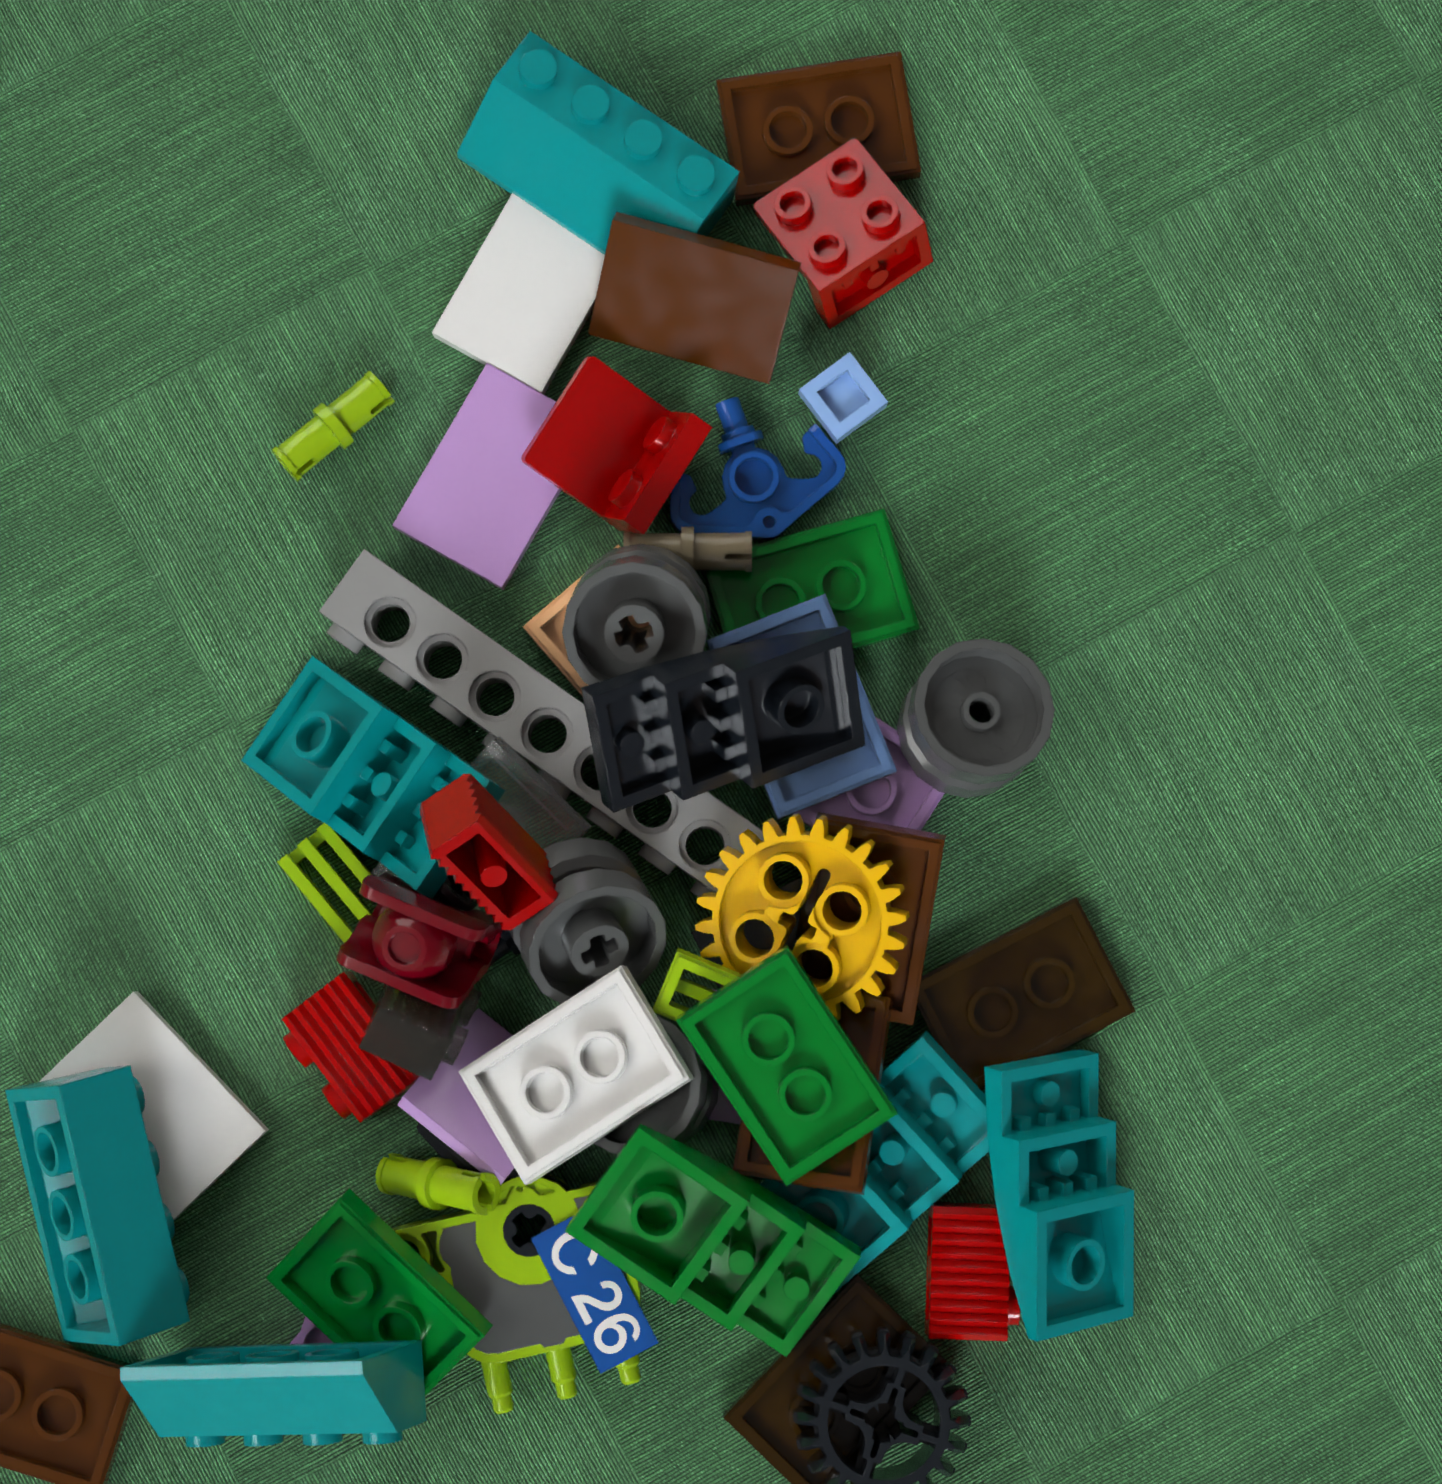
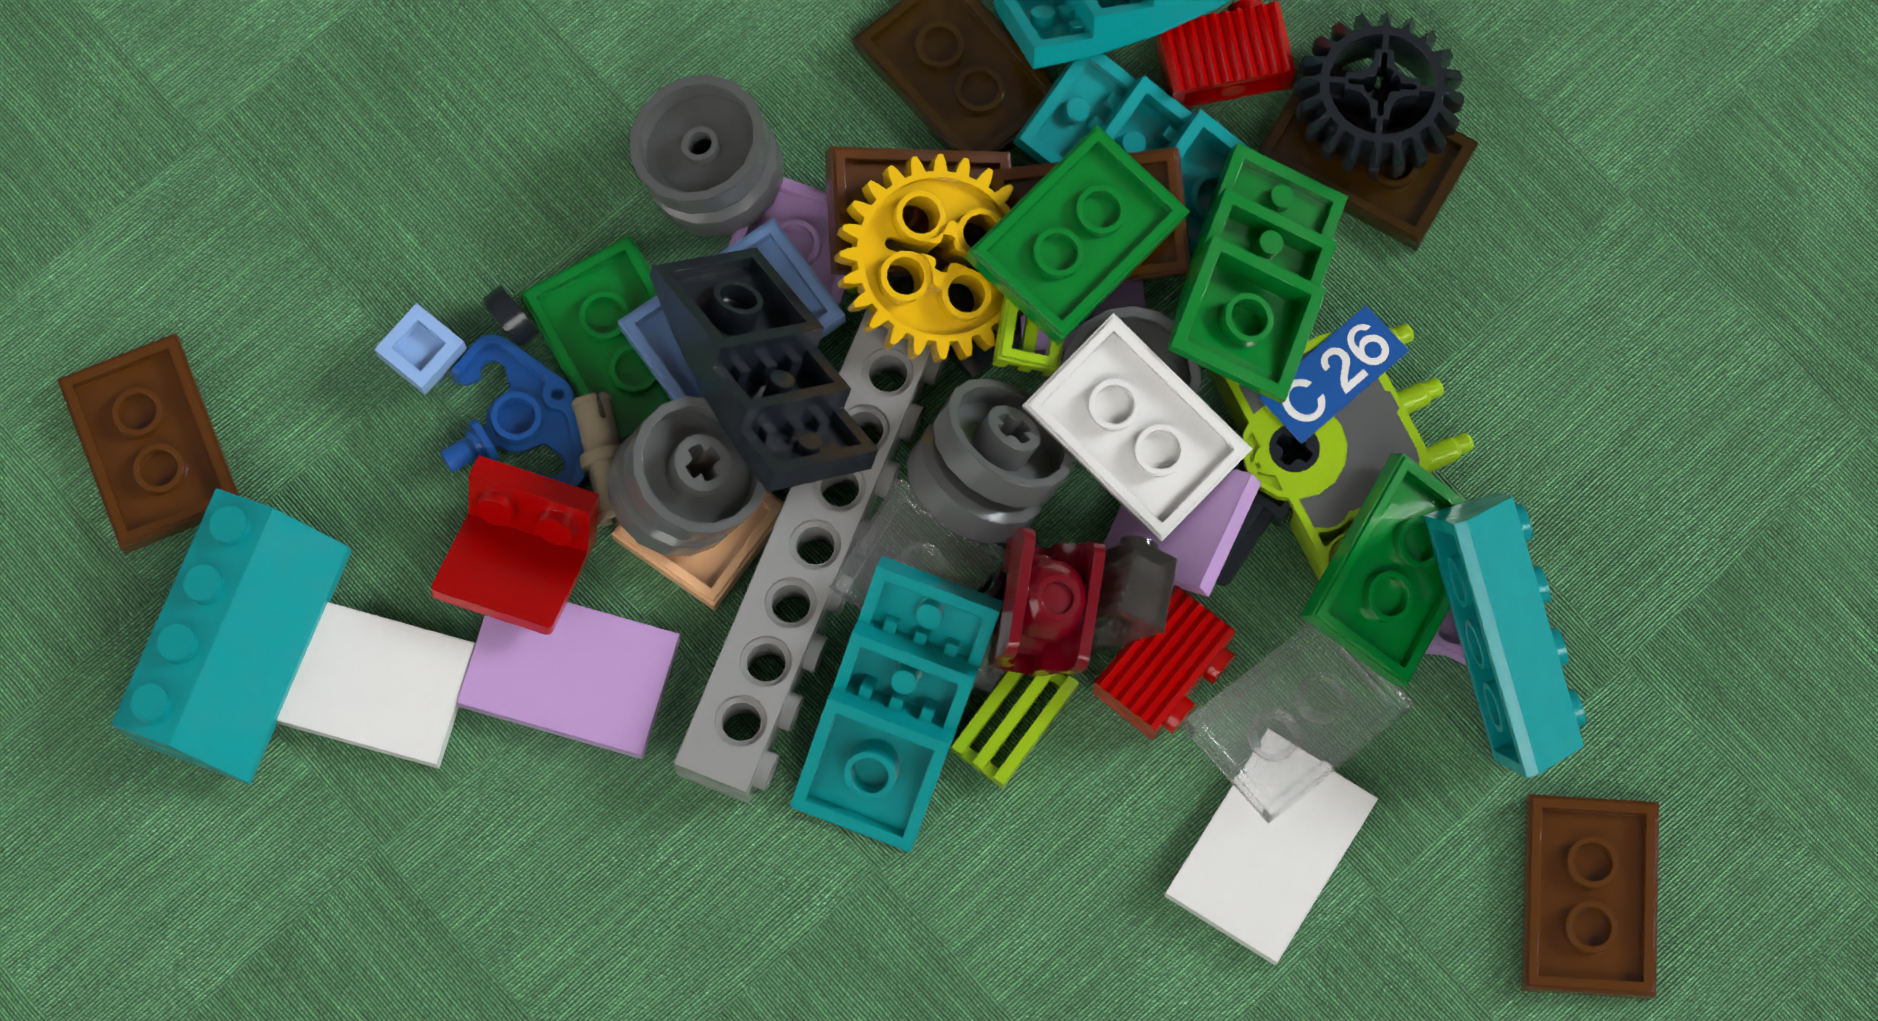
camera: 100 degrees left, 10 degrees down
teal slope [5,1065,190,1346] -> none
lime pin [271,370,395,482] -> none
lime pin [375,1153,501,1216] -> none
red brick [420,774,559,930] -> none
reddish brown tile [588,212,802,384] -> none
red bracket [753,139,933,329] -> none
none -> black tile [483,284,540,347]
none -> clear tile [1182,623,1414,824]

